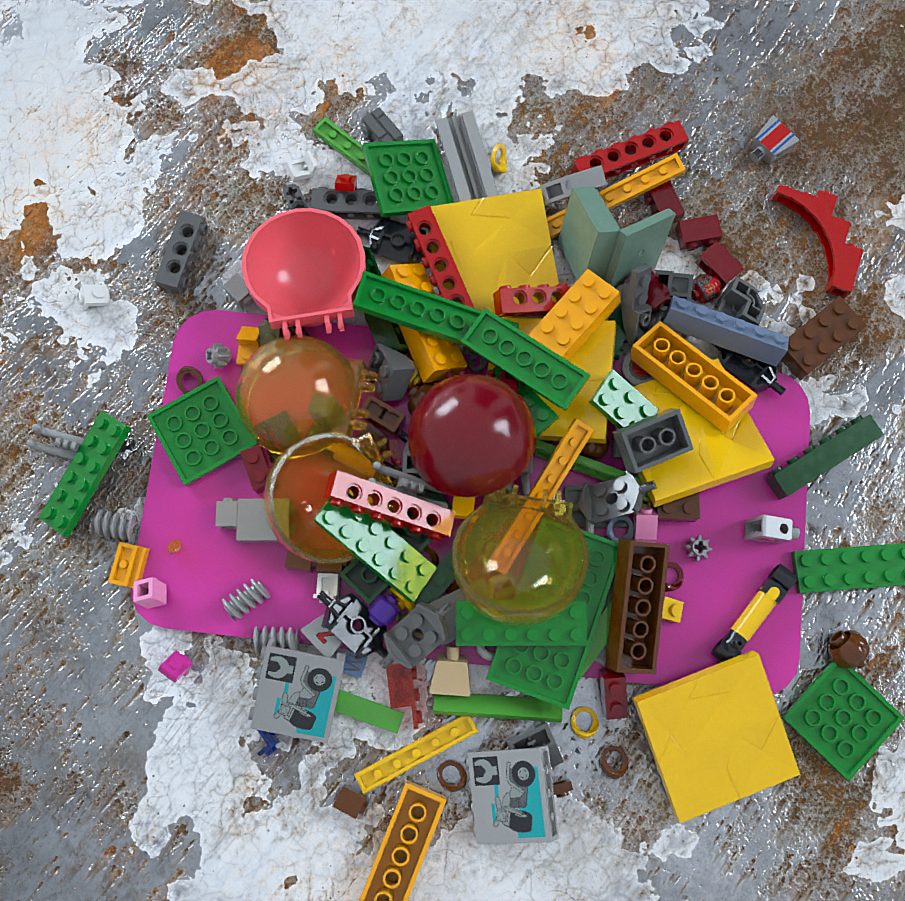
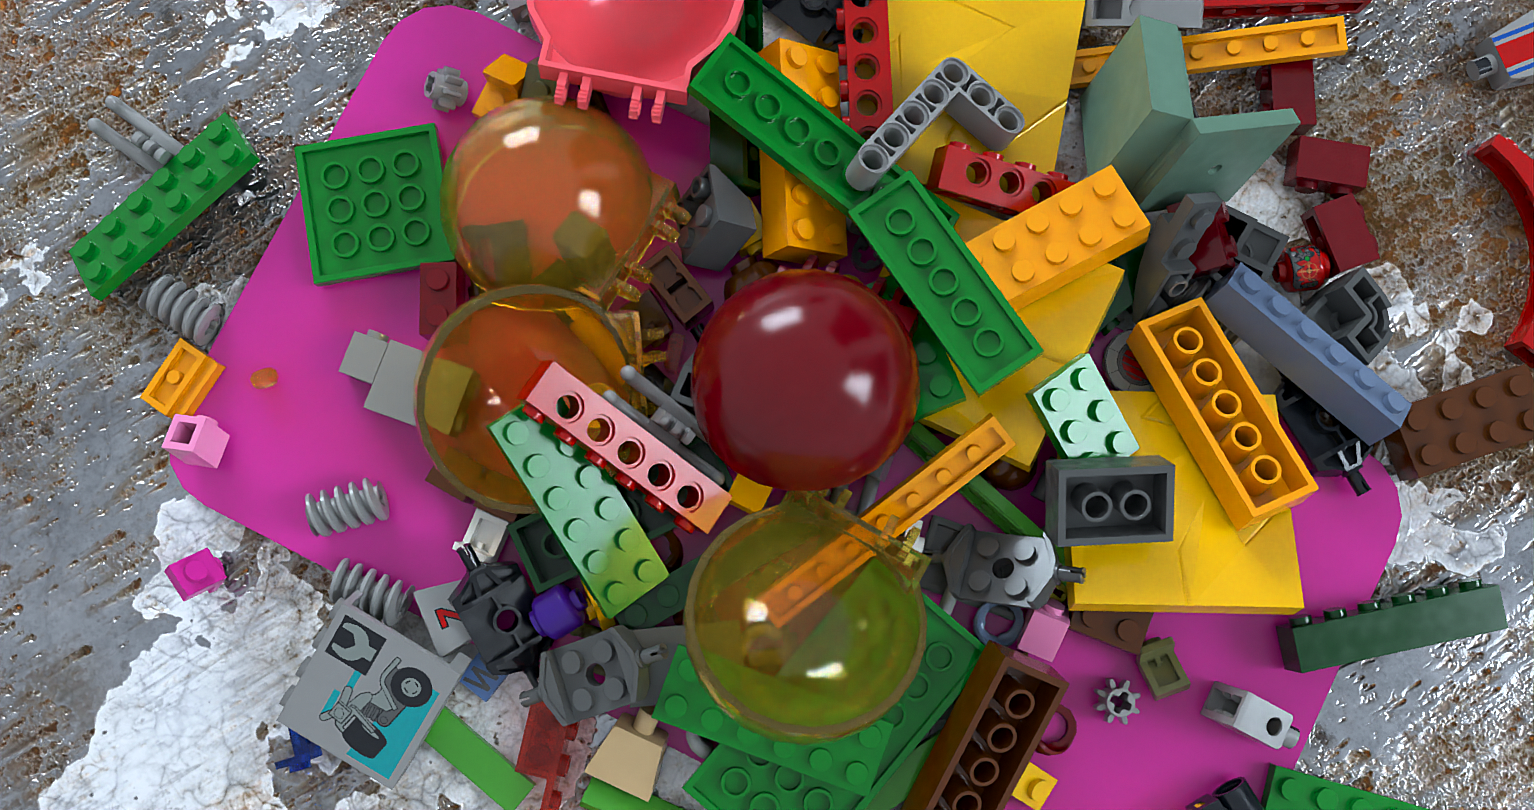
camera: 20 degrees right, 5 degrees up
reddish brown piece [176,366,204,394] -> none
none -> light grey beam [845,57,1025,191]
none -> olive bracket [1135,637,1191,701]

